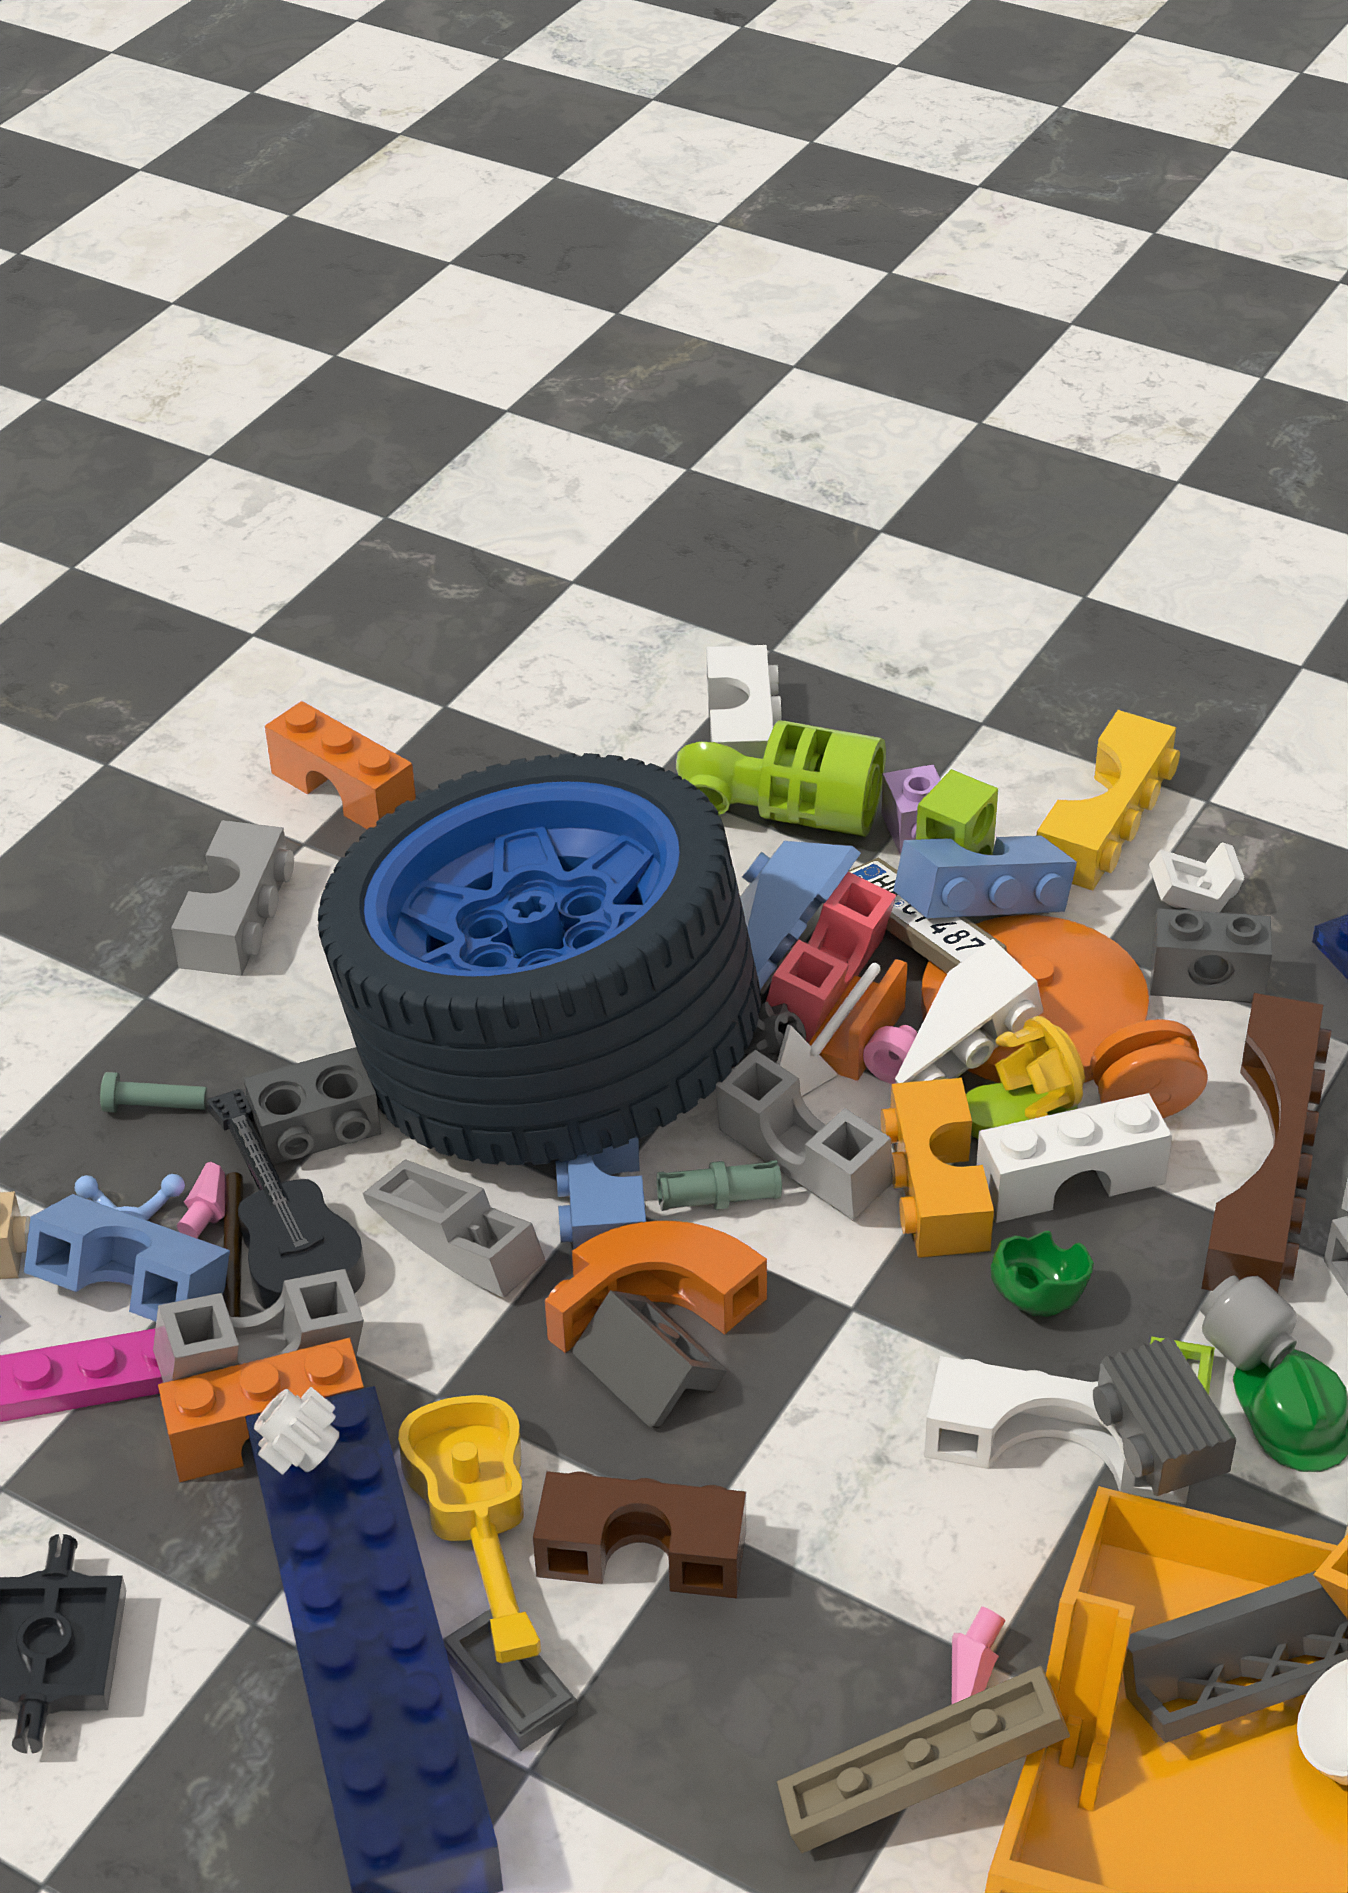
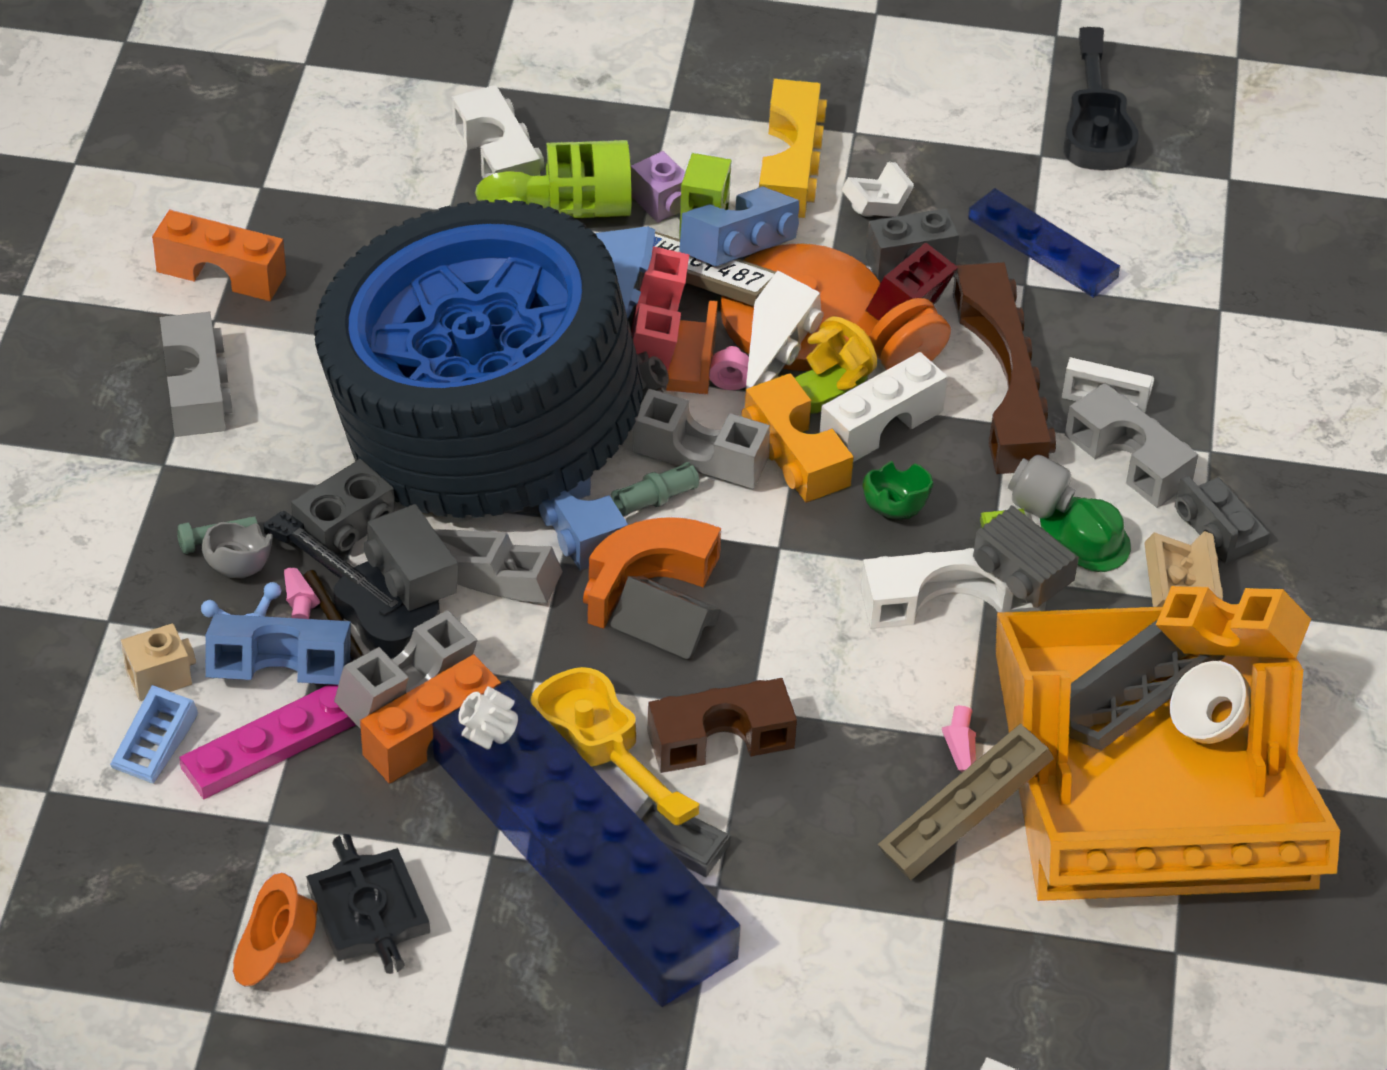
camera: 25 degrees left, 5 degrees up
white piece [777,963,881,1096] -> none
none -> light grey hair [202,522,273,578]
none -> dark grey brick [364,504,458,611]
none -> dark red brick [865,243,958,321]

